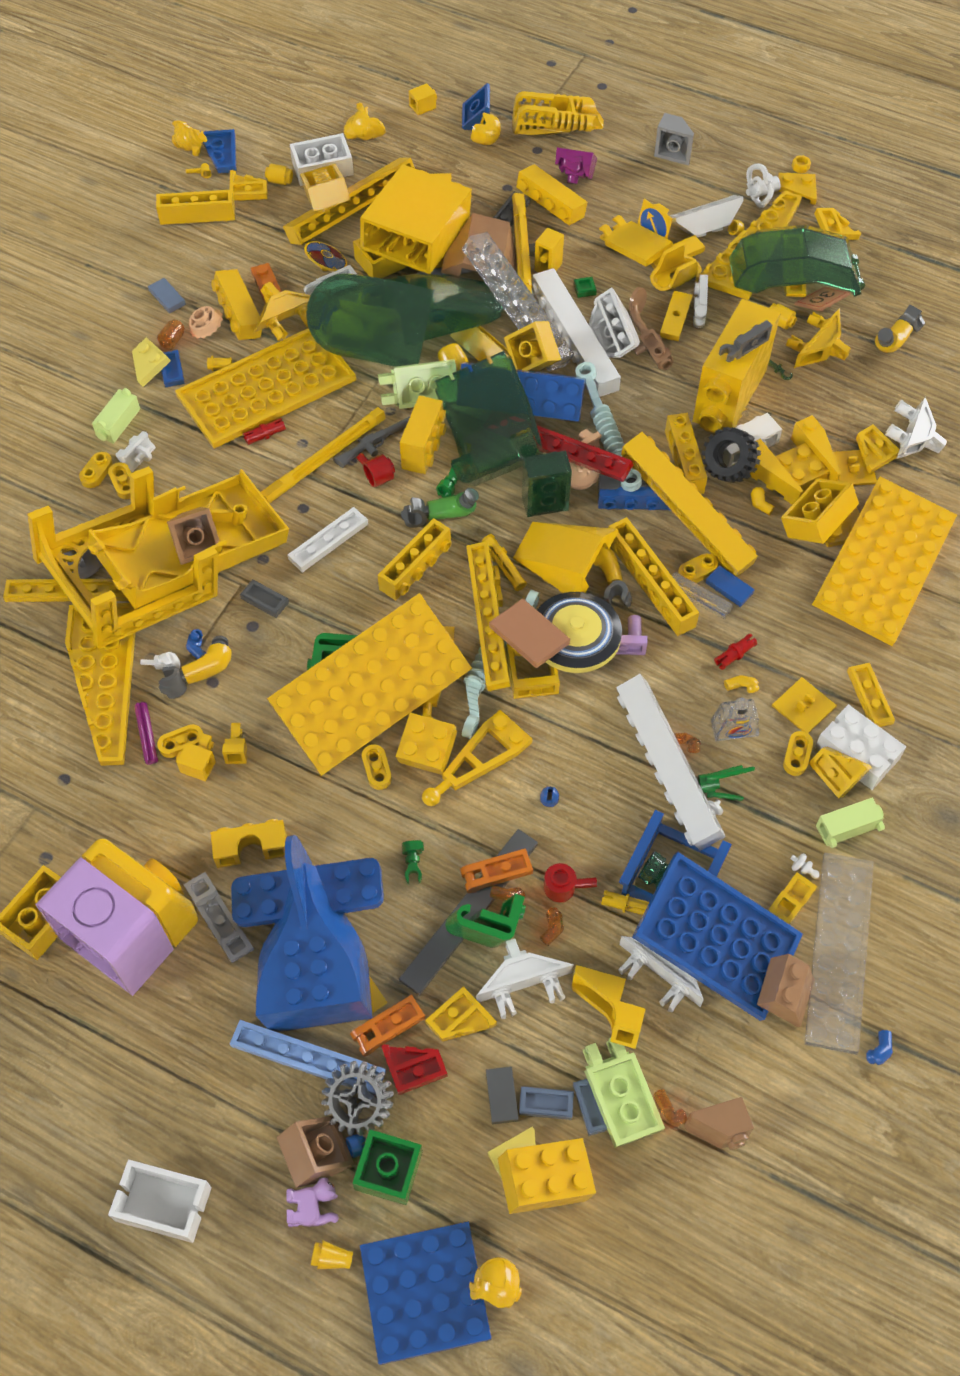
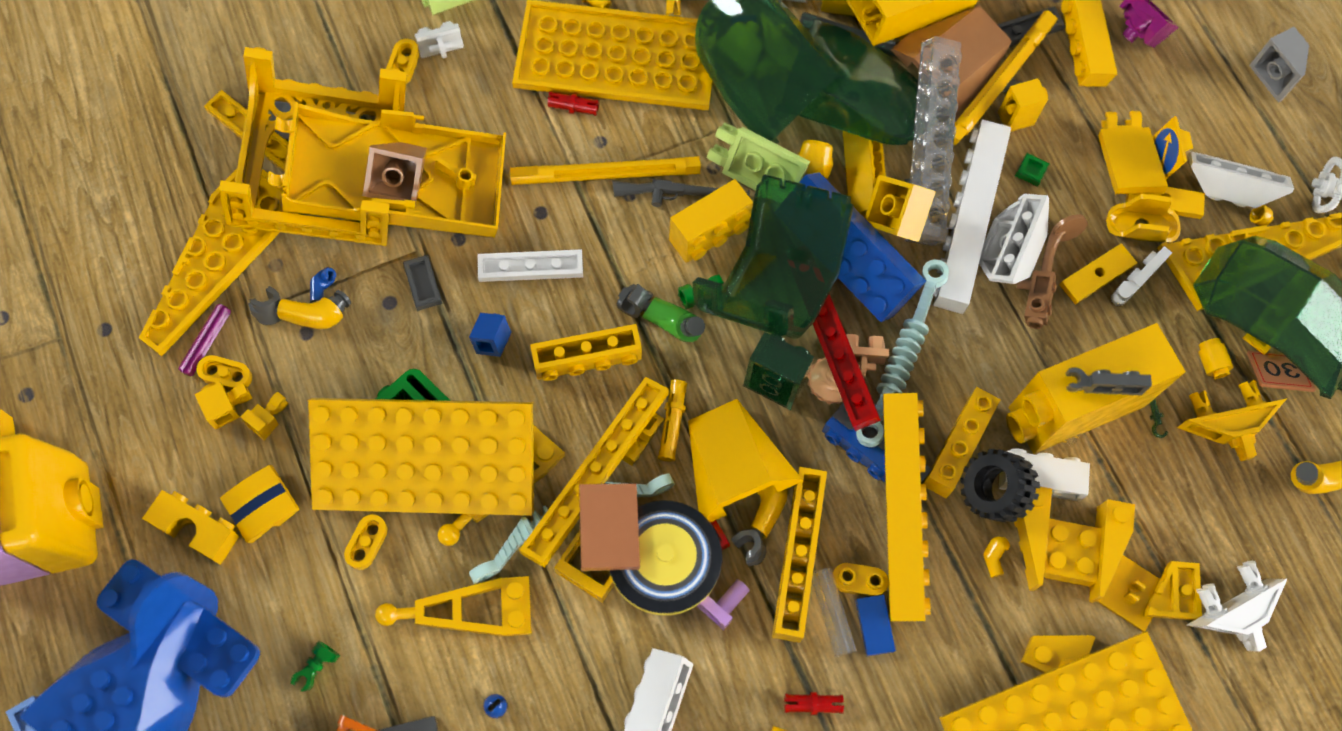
camera: 35 degrees right, 10 degrees up
yellow plate [79,452,113,488] -> none
white piece [140,652,181,670] -> none
light grey slope [183,872,254,963] -> none
red piece [357,453,395,488] -> none
yellow brick [396,712,457,775] -> none
yellow brick [781,478,859,544] -> none
none -> yellow slope [220,465,300,543]
none -> blue brick [469,313,512,357]

